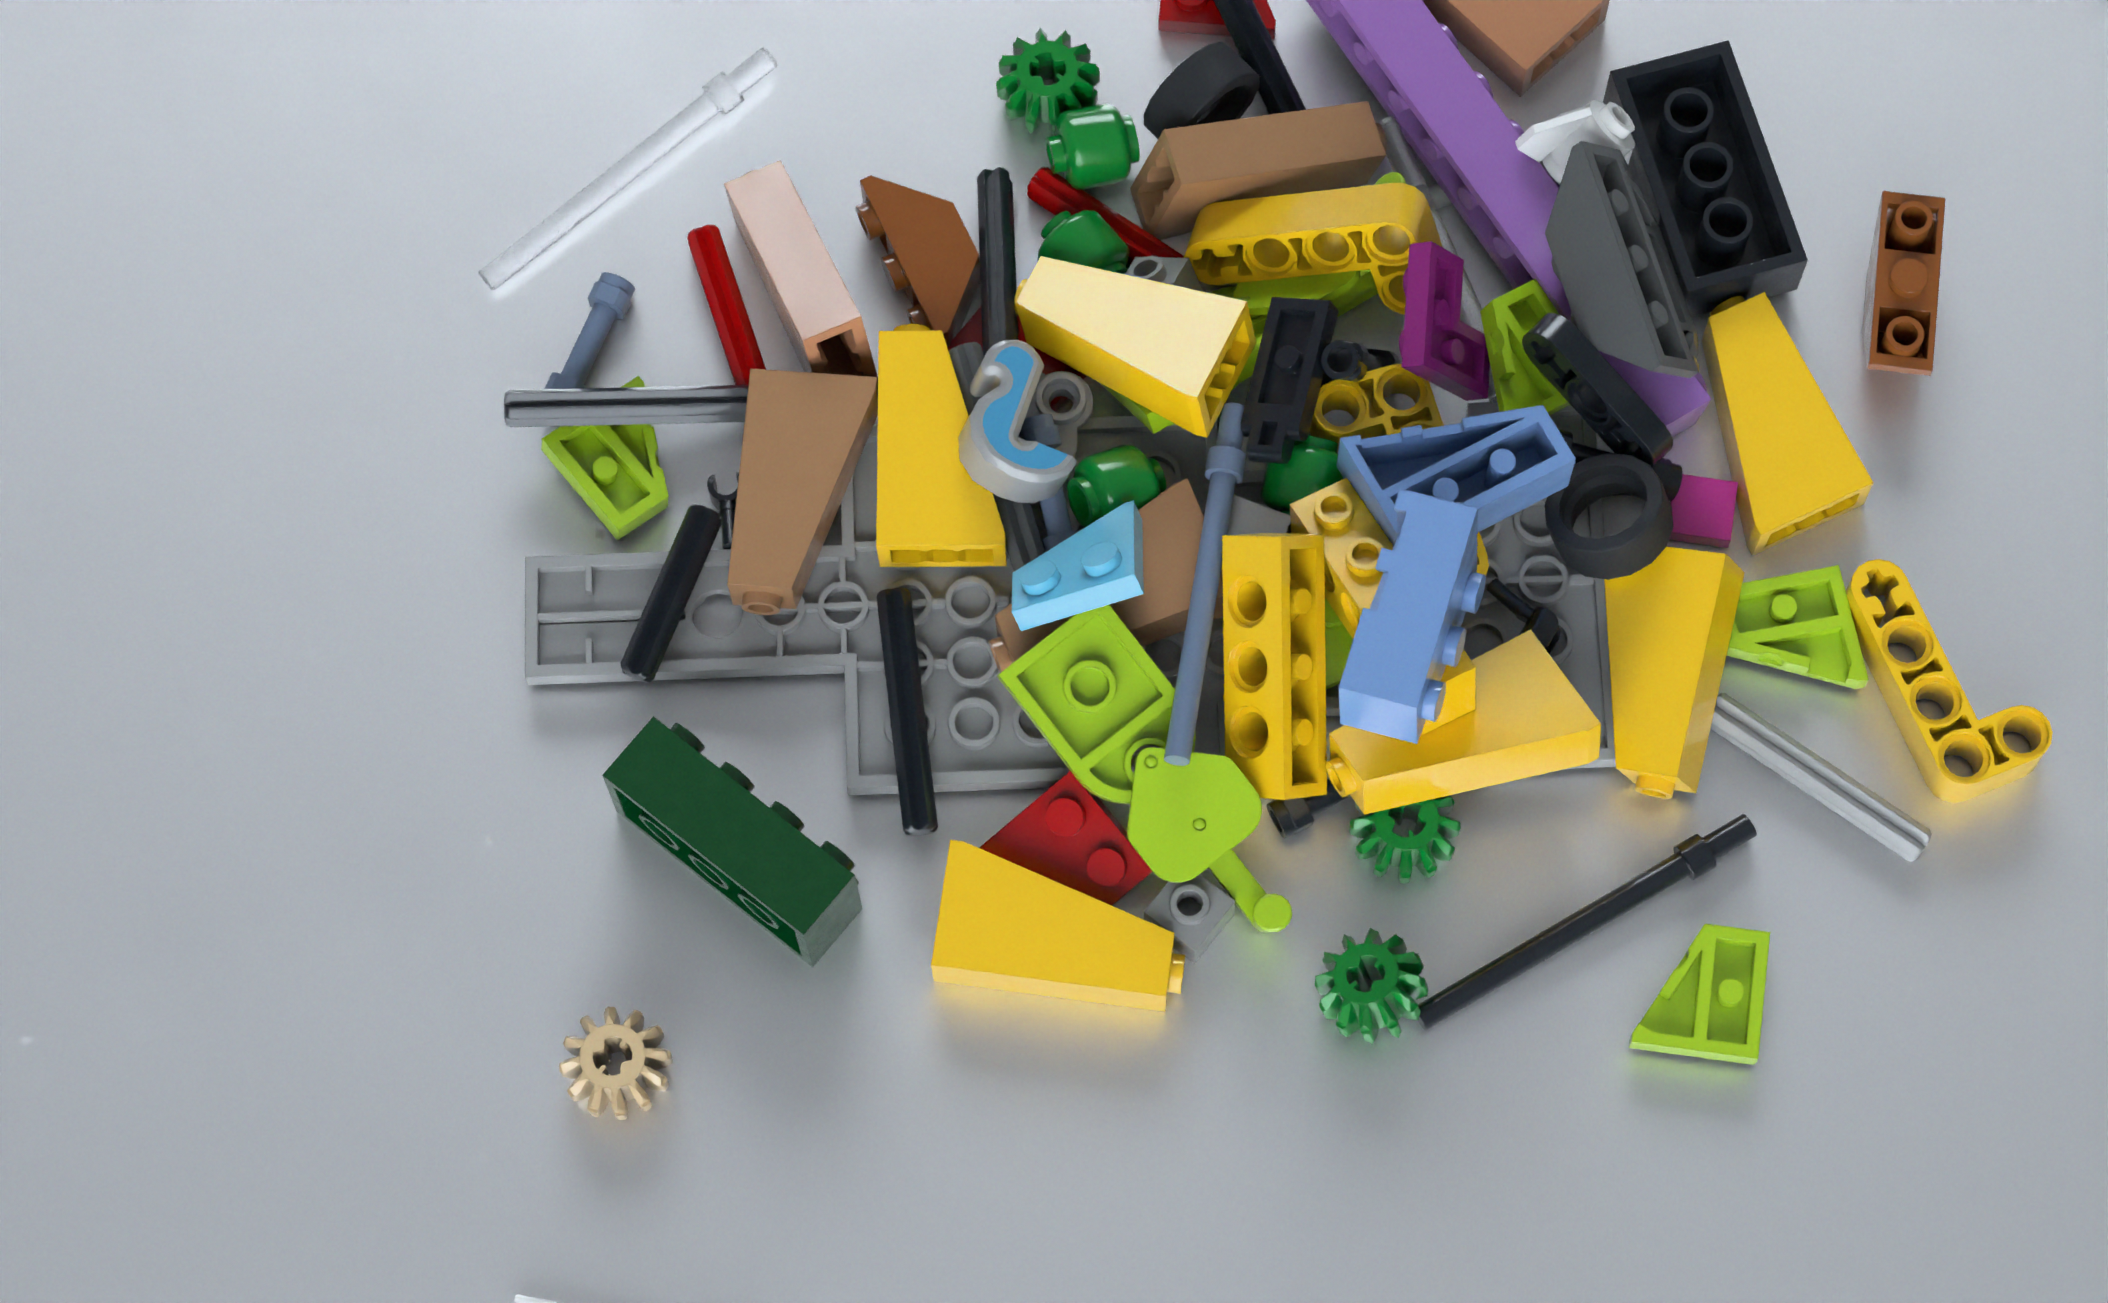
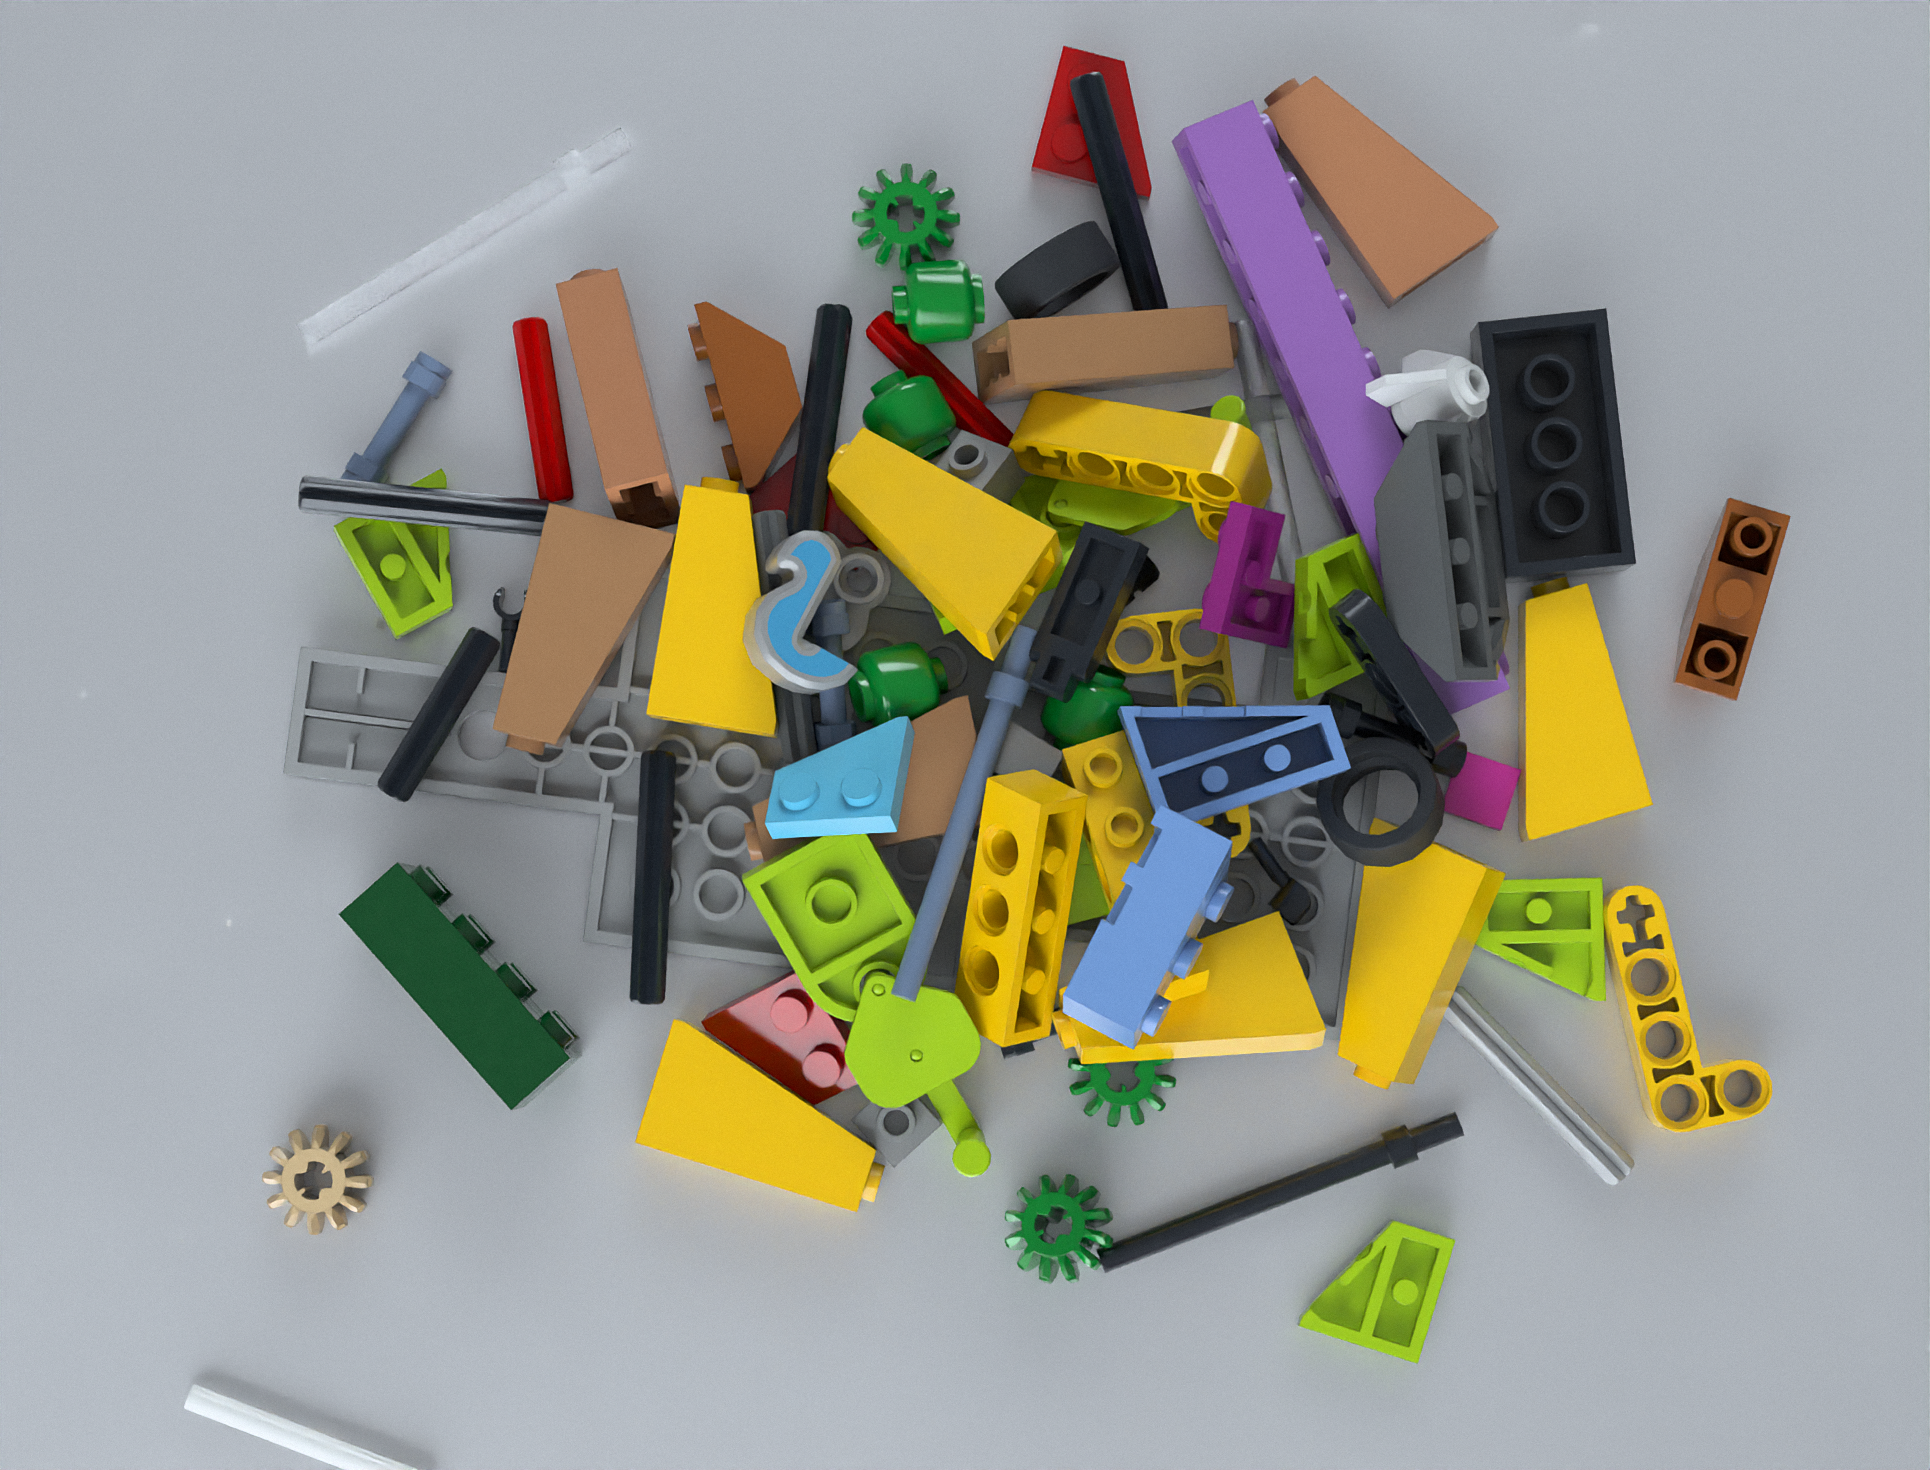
camera: 10 degrees right, 15 degrees up
black bar [1321,340,1401,382] -> none

